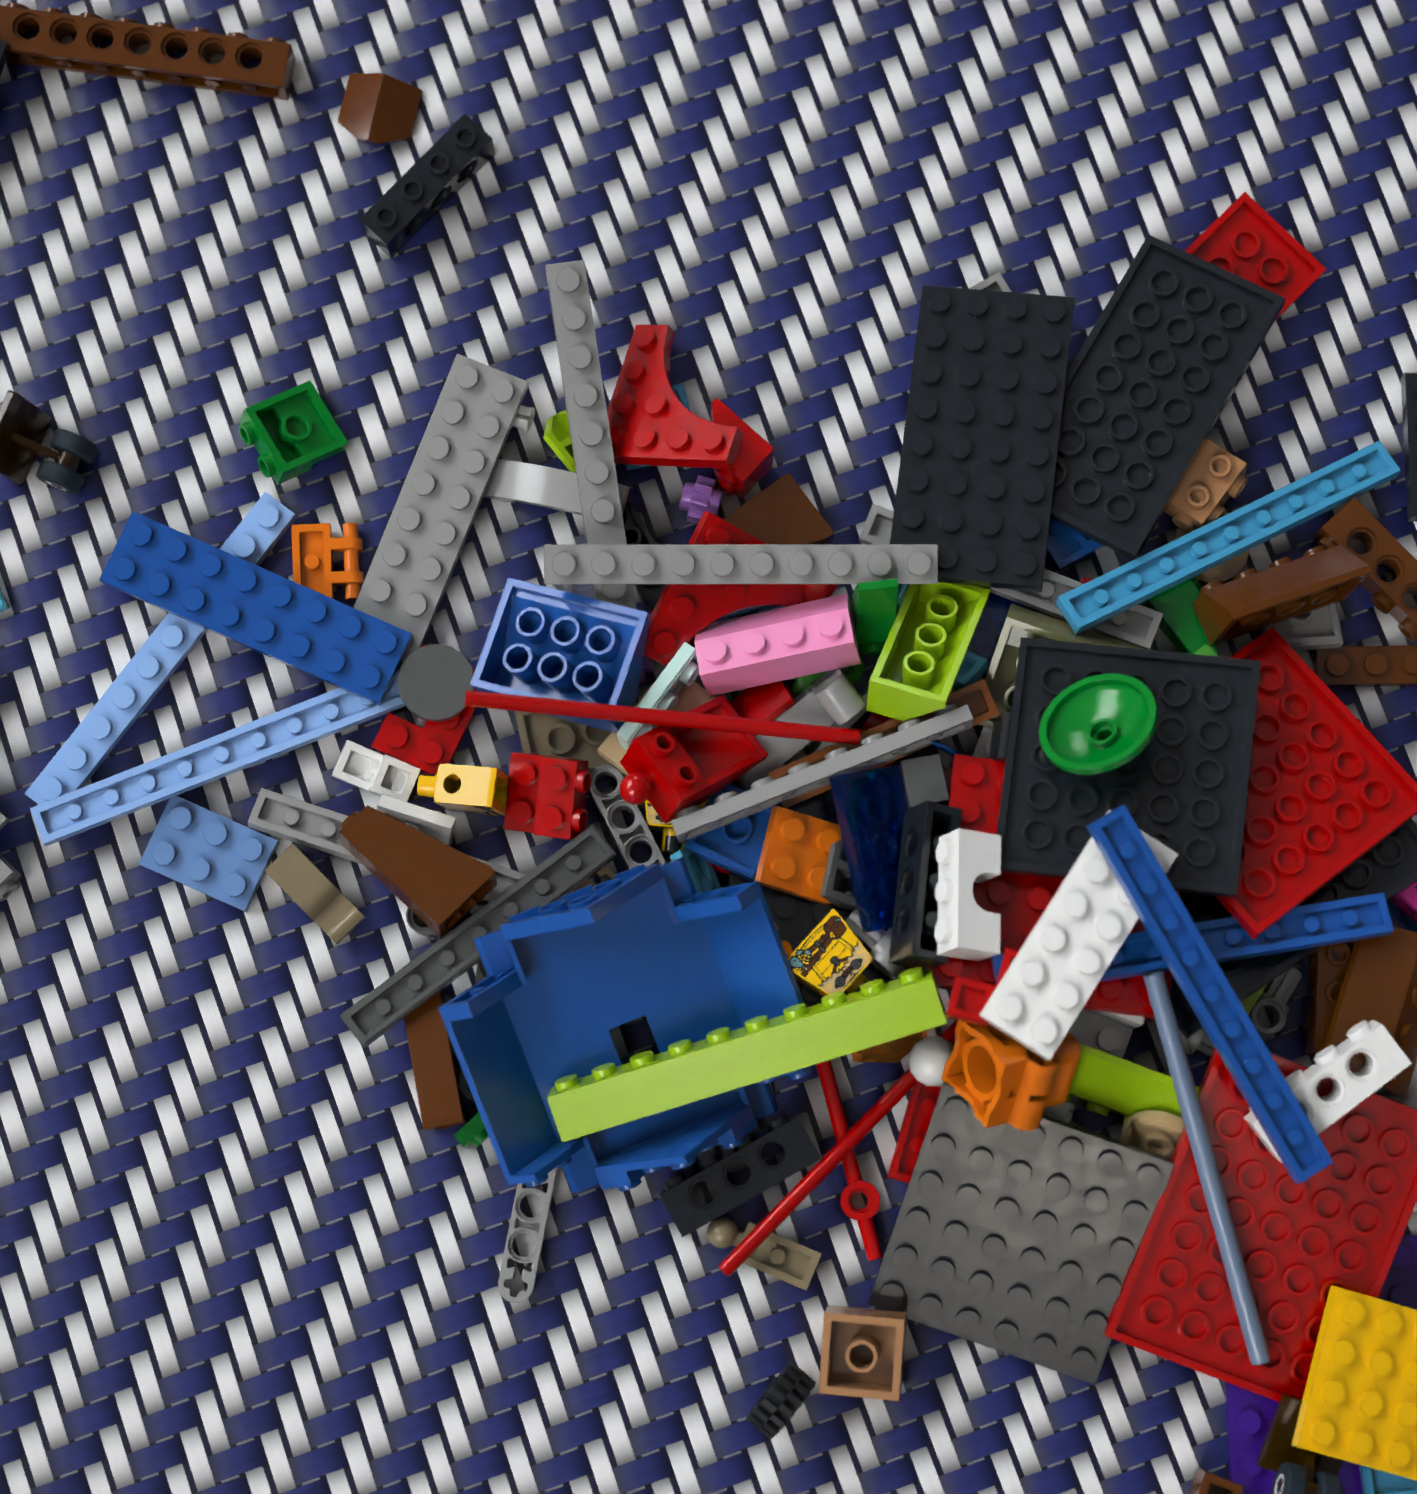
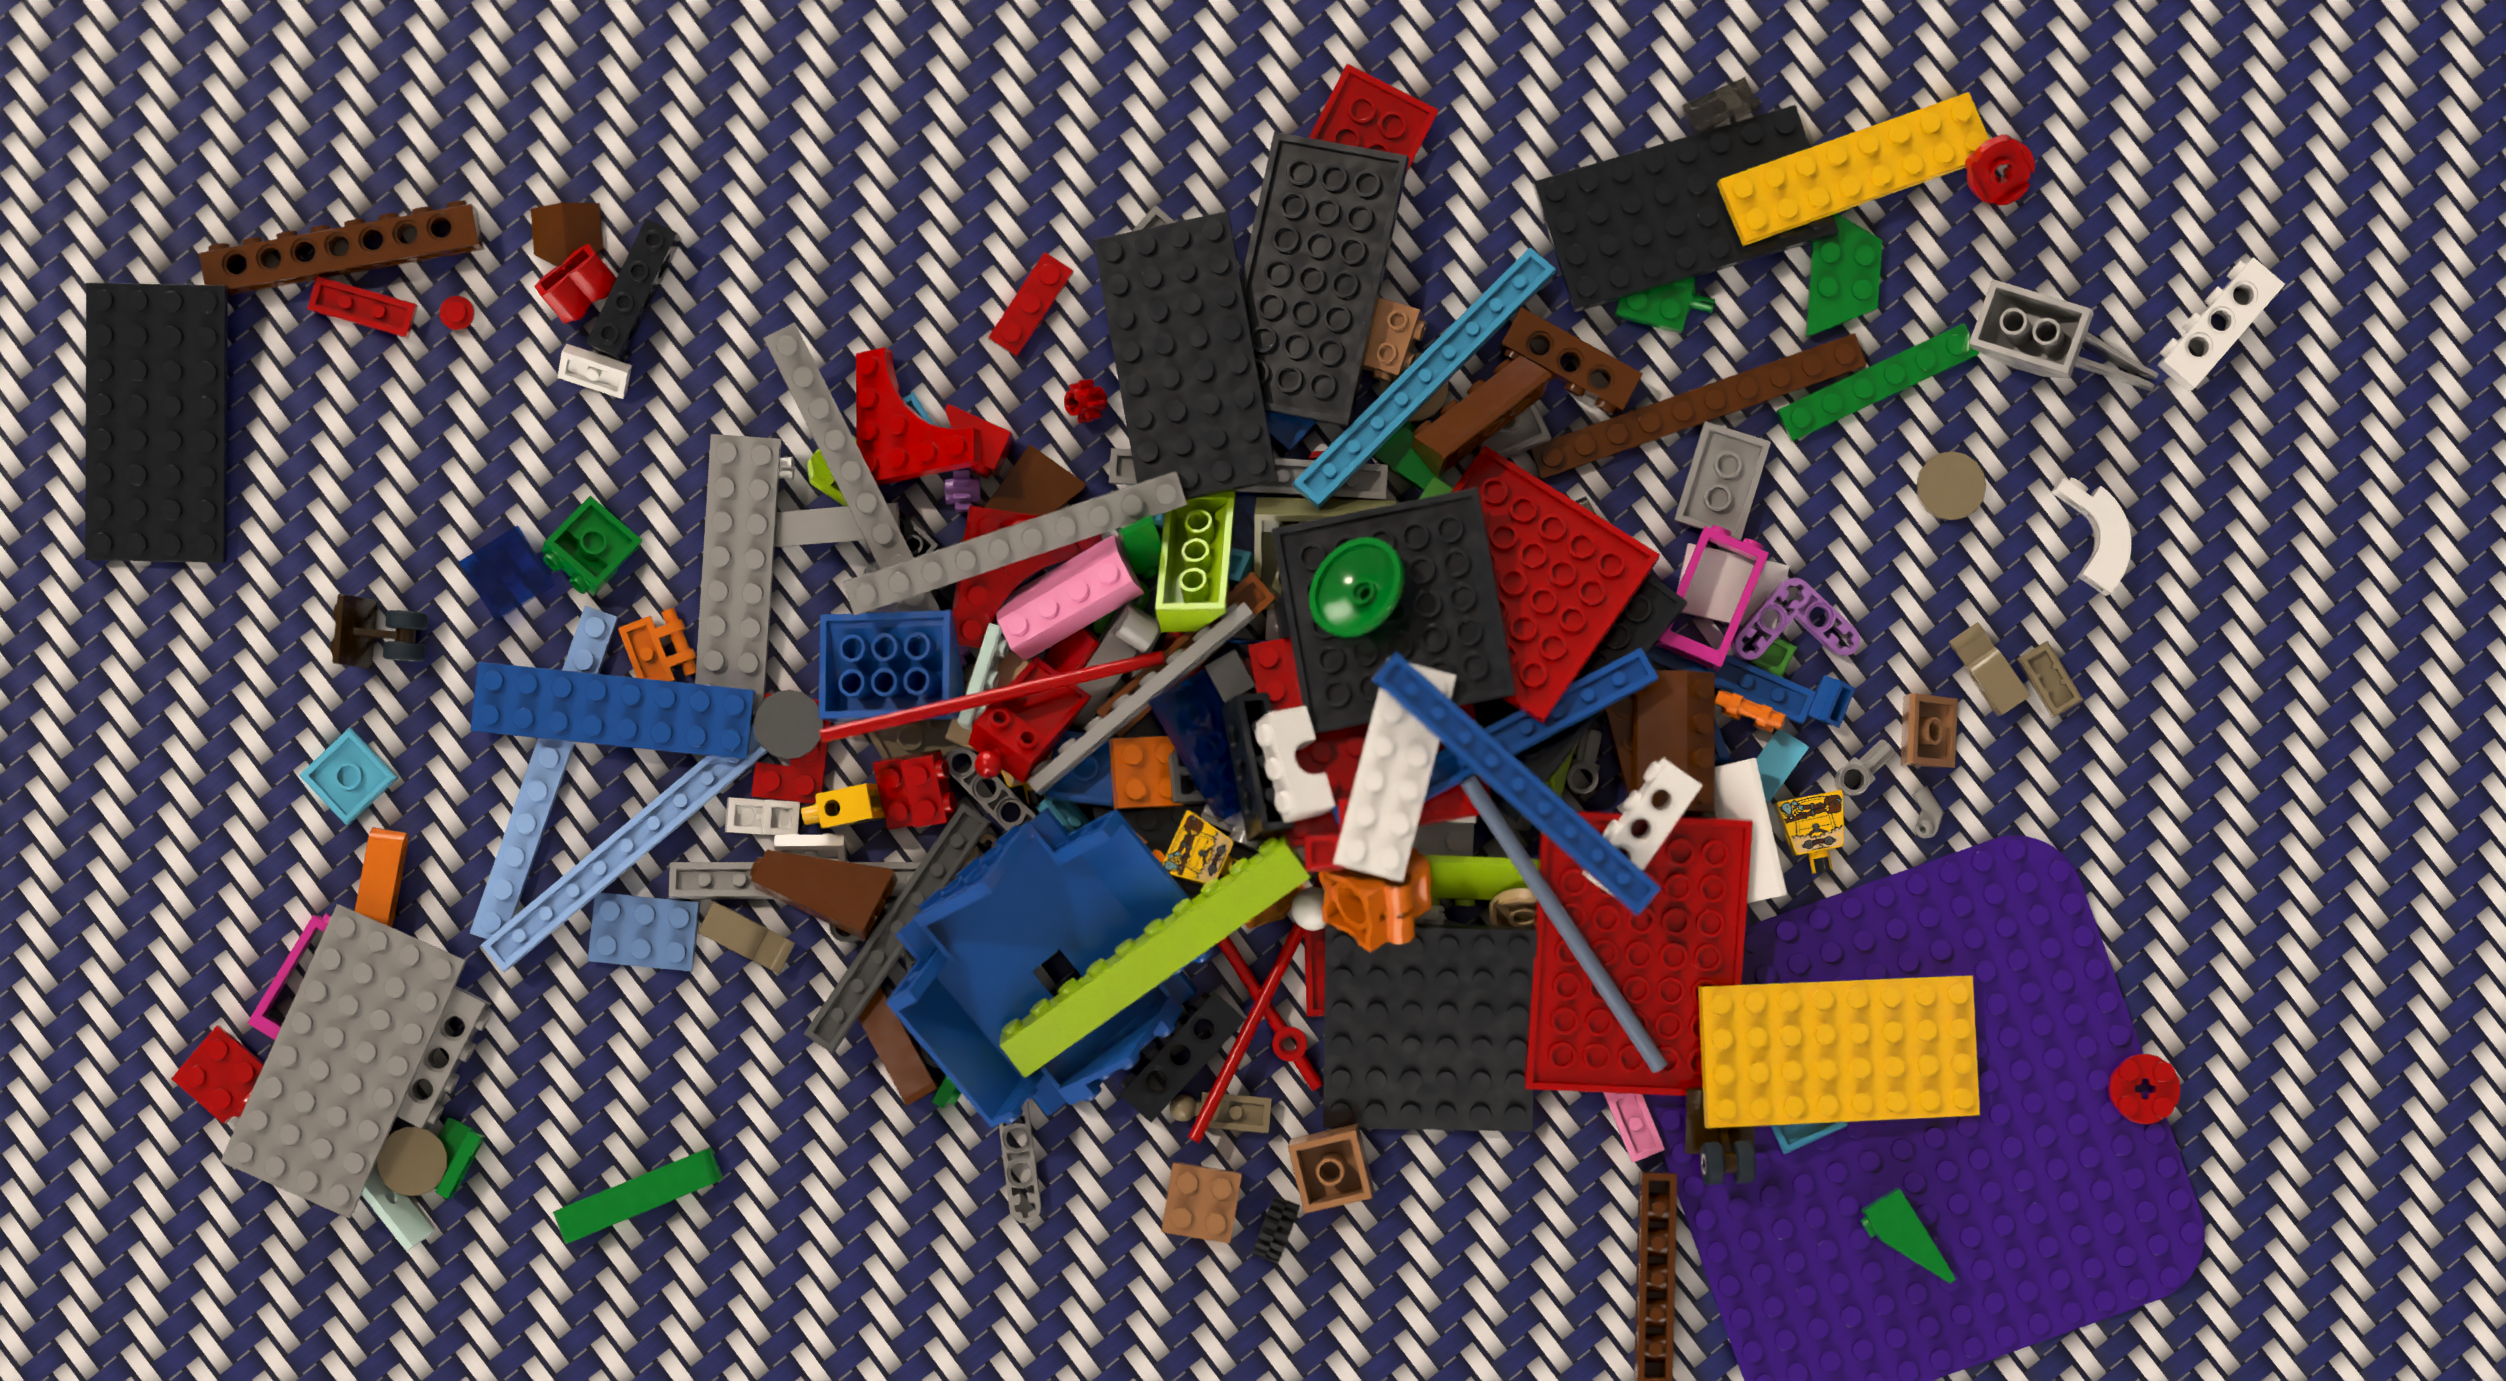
camera: 15 degrees left, 5 degrees up
none -> red plate [307,276,418,339]
none -> red plate [439,296,475,331]
none -> clear blue plate [459,525,556,621]
none -> red brick [534,244,617,324]
none -> green beam [553,1147,724,1244]
none -> white plate [558,344,632,399]
none -> red plate [988,252,1074,358]
none -> red gear [1064,379,1107,423]
none -> medium nougat brick [1161,1161,1242,1244]
none -> bright pink plate [1603,1092,1665,1163]

